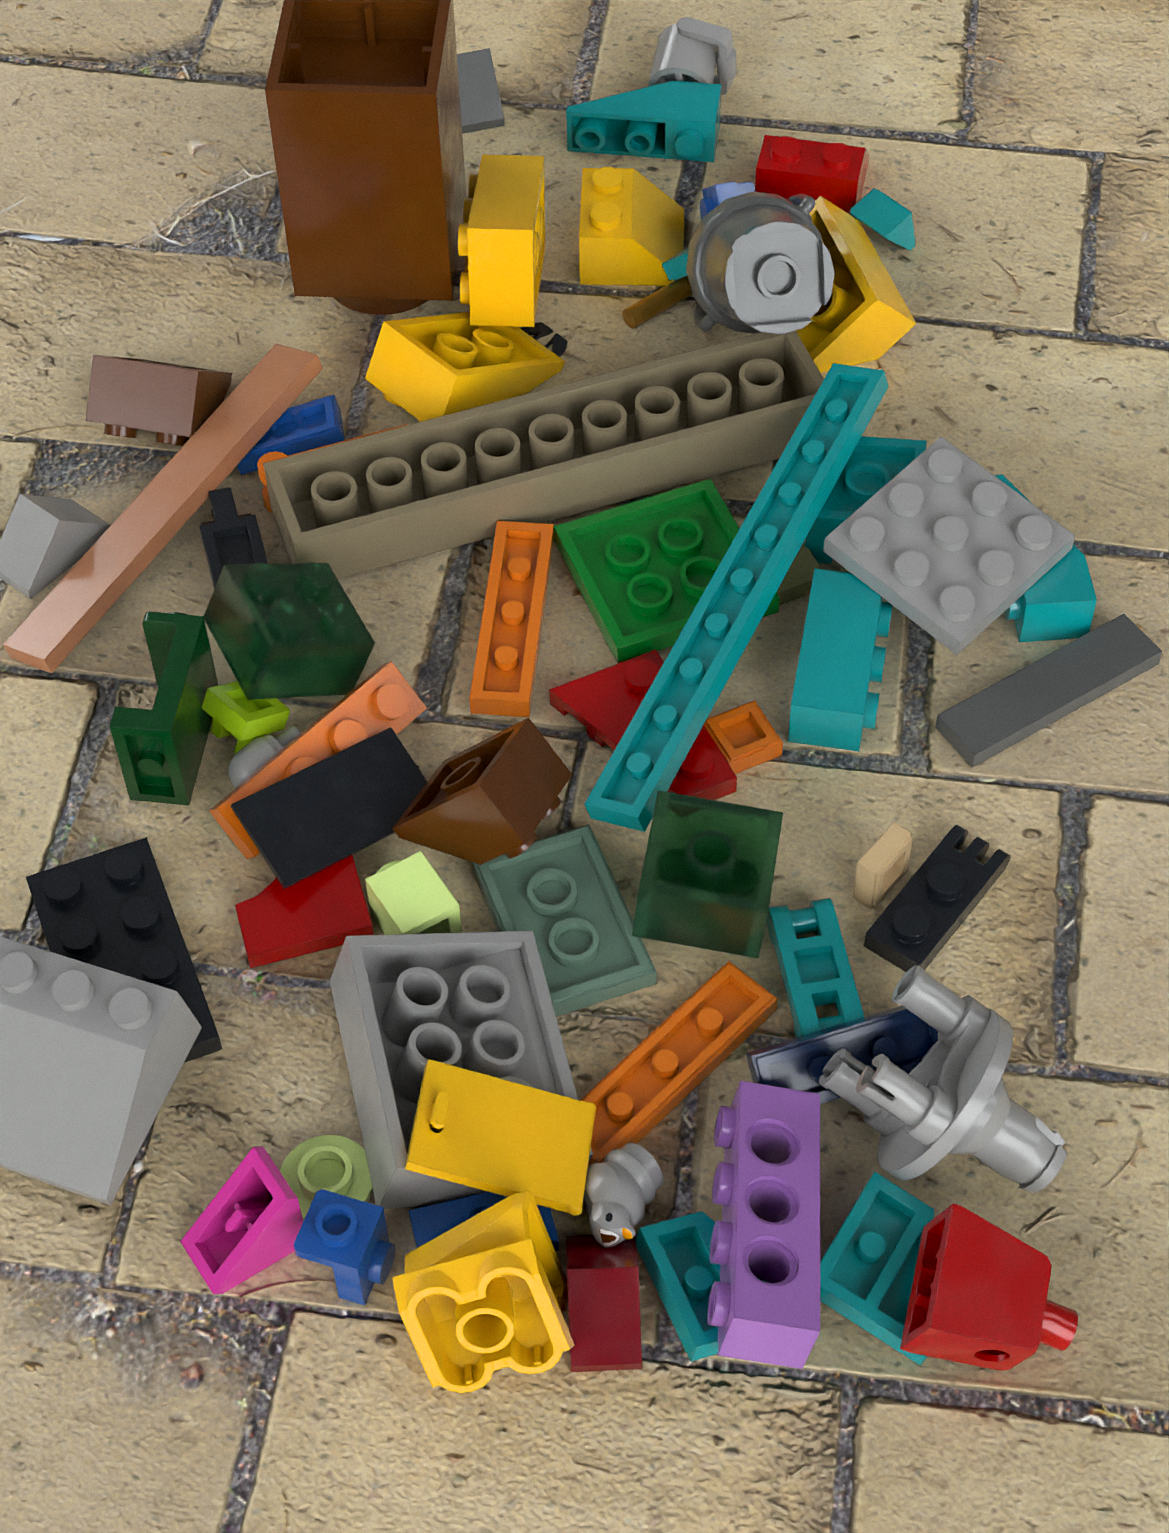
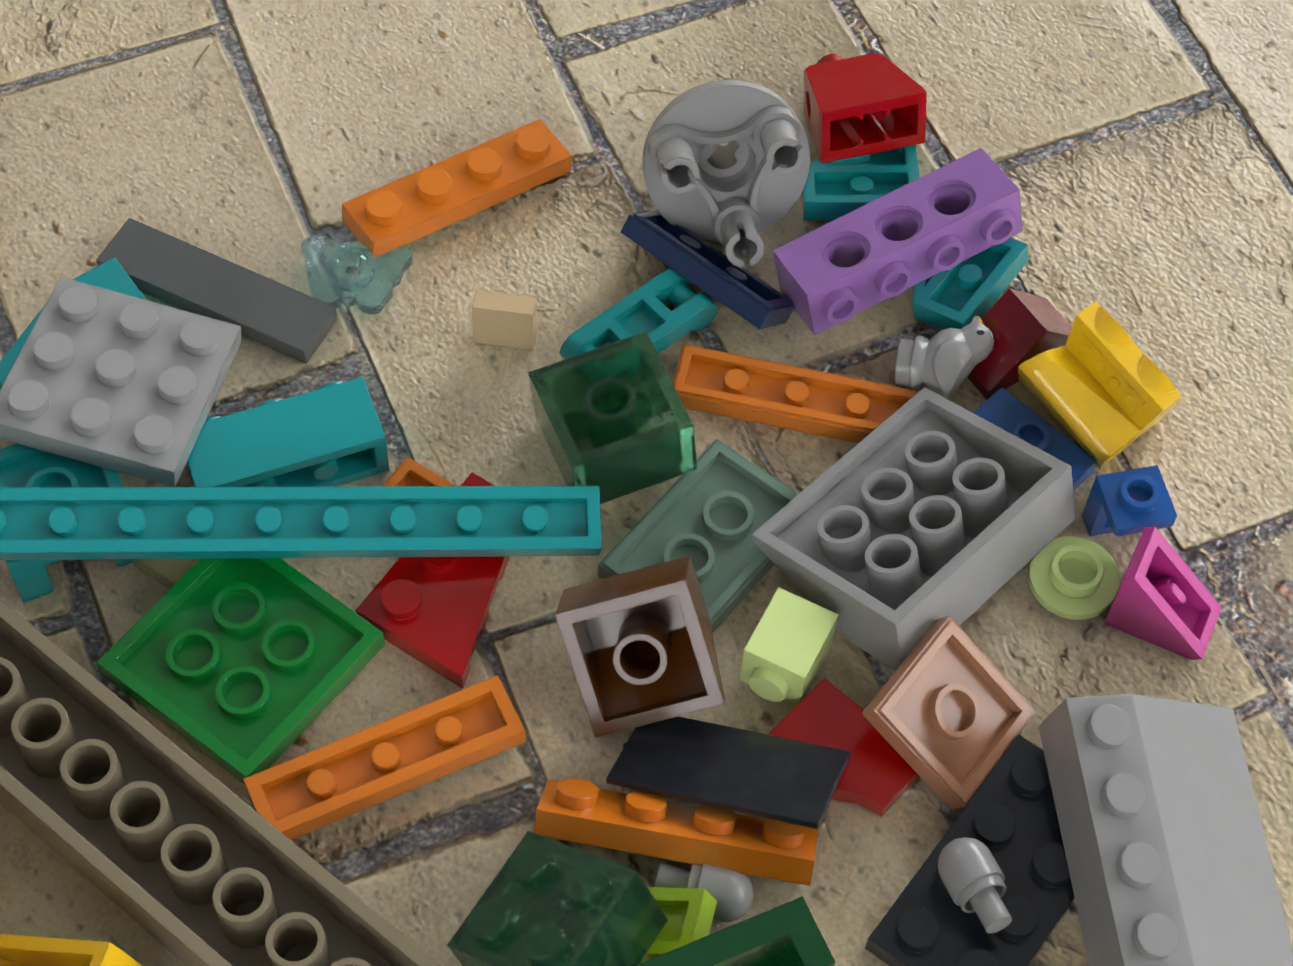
camera: 125 degrees left, 5 degrees up
yellow container [405,1059,596,1216] -> none
black hinge [864,824,1011,972] -> none
none -> clear light blue animal [301,236,413,315]
none -> orange plate [342,119,573,259]
none -> nougat tile [861,616,1036,810]
none -> light grey cylinder [938,837,1012,933]

